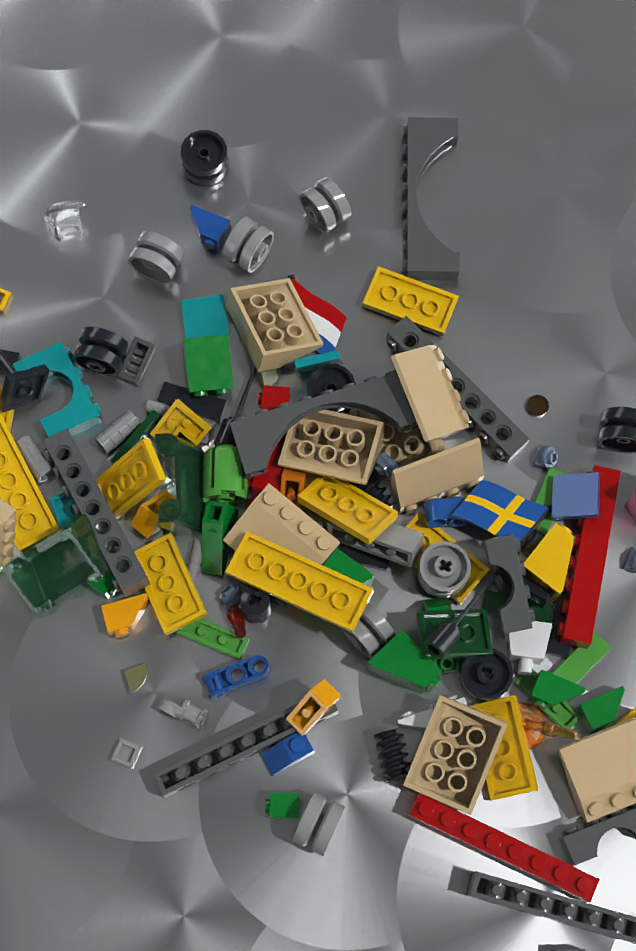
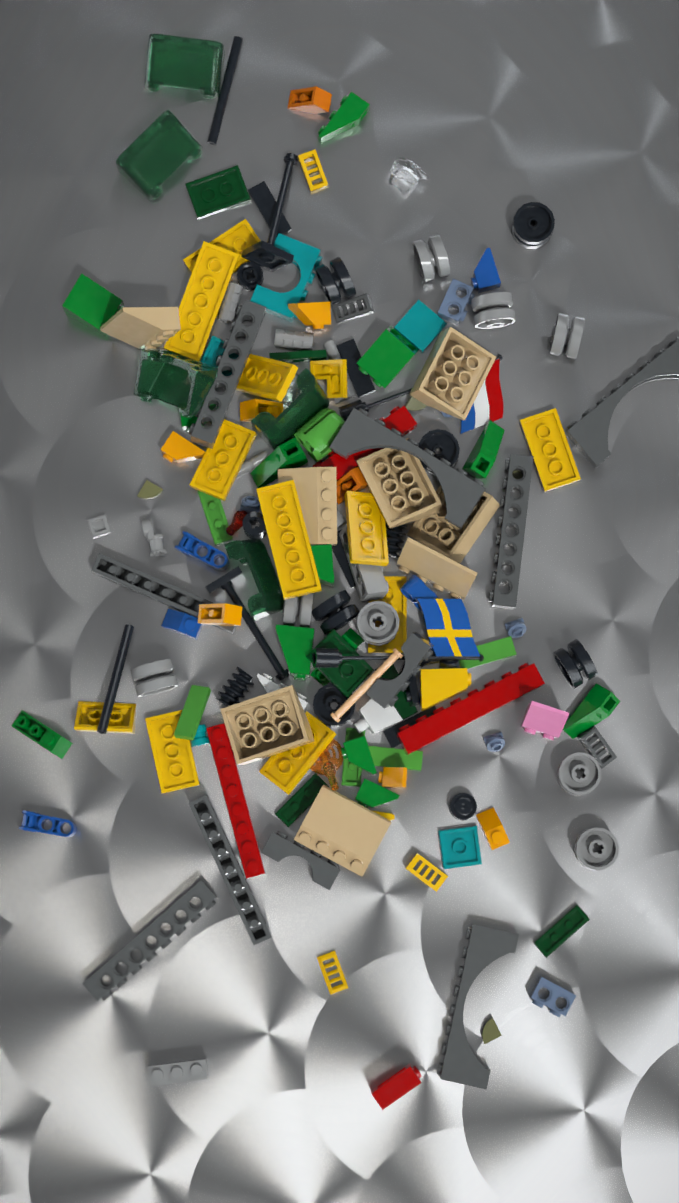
camera: 50 degrees right, 10 degrees up
green brick [265,793,299,819] -> none
teal tile [295,350,344,373] -> none
sand blue plate [373,452,400,479] -> none
tan slope [390,345,469,442] -> none
dark brown piece [527,395,549,417] -> none
blue tile [552,472,600,520] -> none
none -> yellow slope [74,701,136,734]
none -> black piece [97,624,134,734]
none -> yellow plate [145,710,200,794]
none -> bright green tile [174,685,211,740]
none -> teal wheel [190,724,210,747]
none -> black tile [205,566,289,681]
none -> clear green windscreen [224,539,284,621]
none -> black wheel [237,262,264,291]
none -> dark green tile [275,773,329,828]
none -> light orange slope [288,302,331,329]
none -> black wheel [311,590,360,636]
none -> light nougat bar [330,648,403,722]
none -> light orange slope [378,767,407,789]
none -> sand blue brick [437,278,475,326]
none -> green slope [462,420,505,479]

